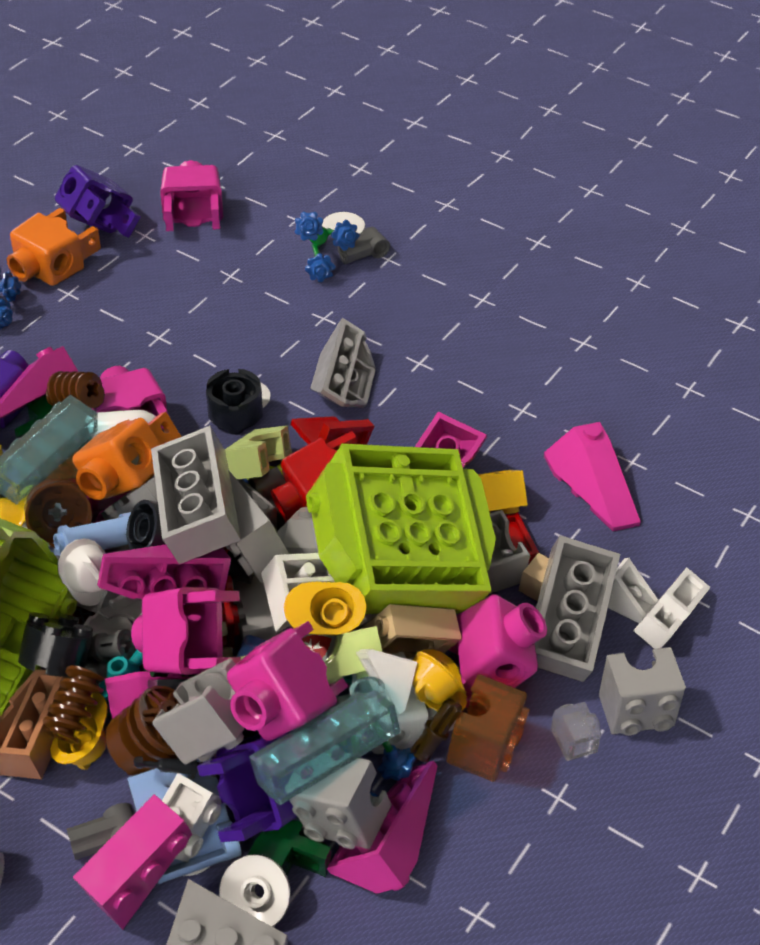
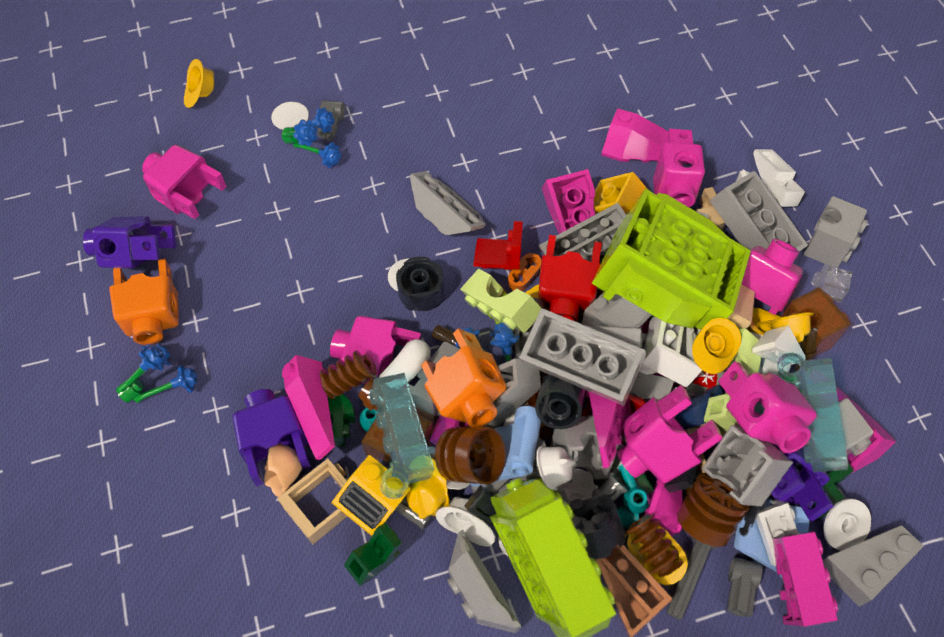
camera: 50 degrees left, 15 degrees up
none -> yellow piece [184,59,214,108]
none -> dark pink piece [653,129,705,207]
none -> dark grey axle [667,537,717,620]

